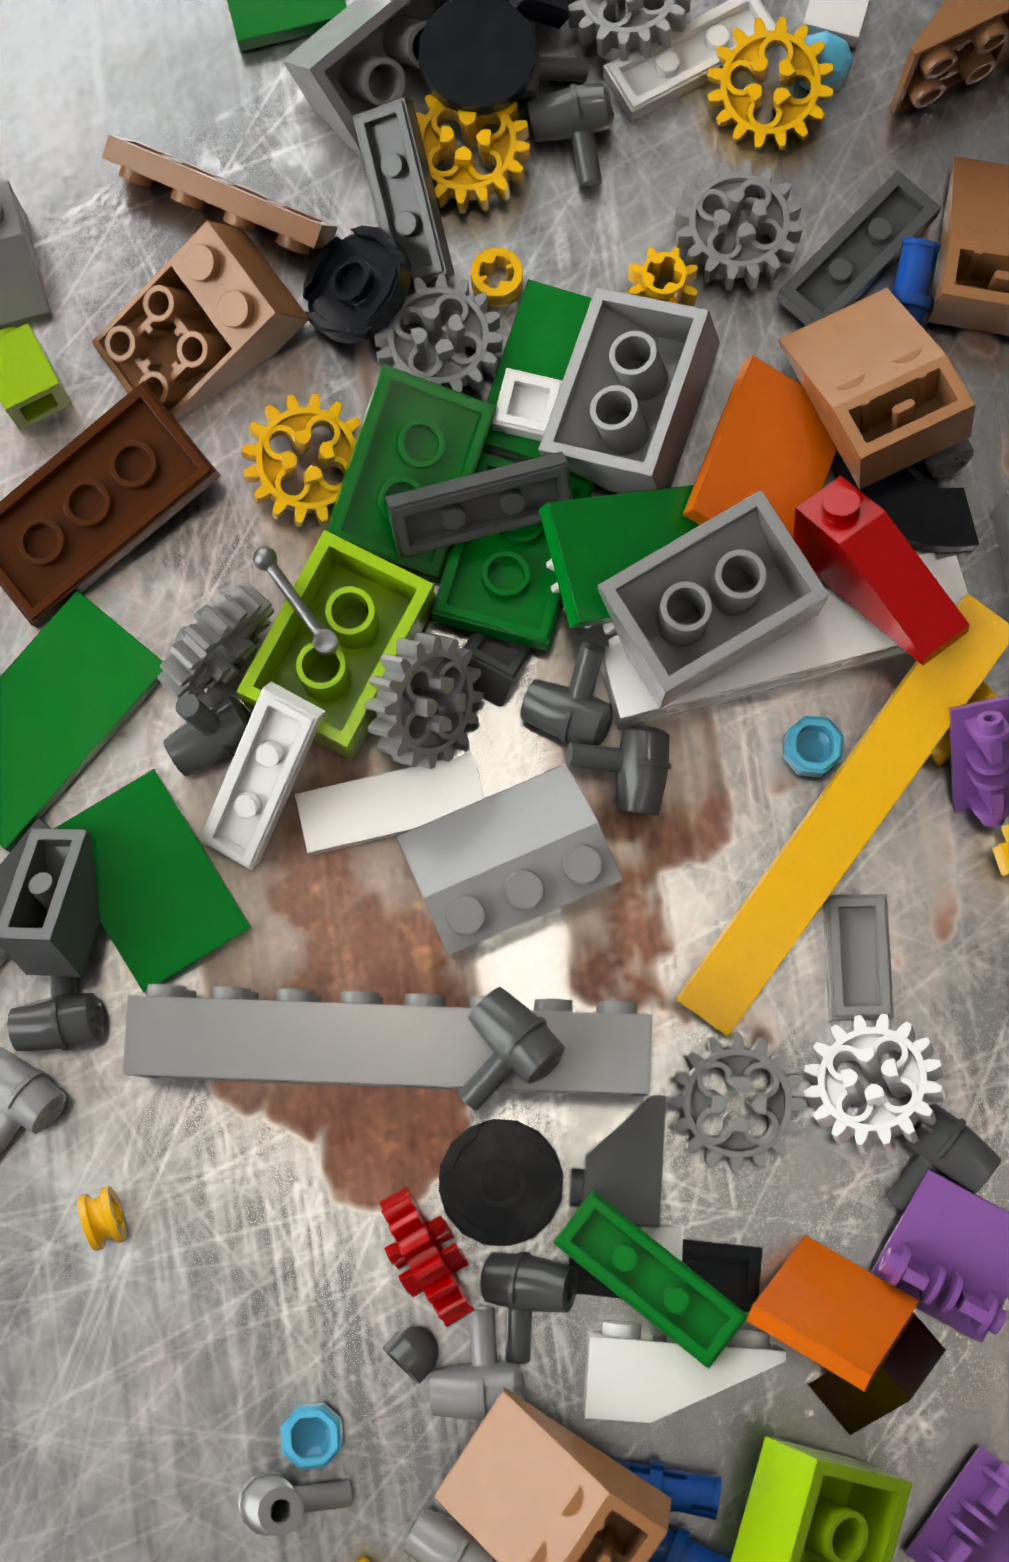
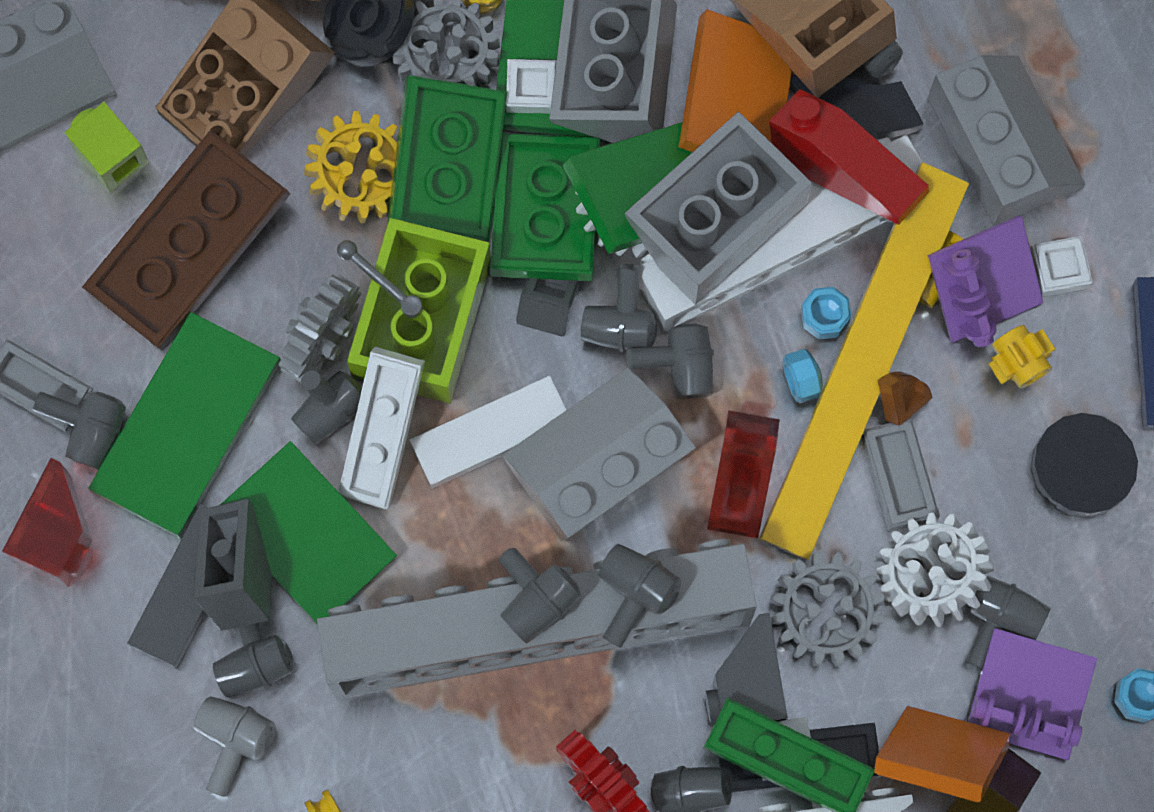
camera: 15 degrees left, 5 degrees down
light grey gear [365,632,483,769] -> none
dark grey tile [385,451,573,559] -> none
black tile [439,1119,563,1246] -> none
none -> dark grey piece [500,548,581,644]
none -> clear red slope [707,410,780,539]
none -> medium azure tile [782,349,823,403]
none -> dark orange tile [877,371,933,426]

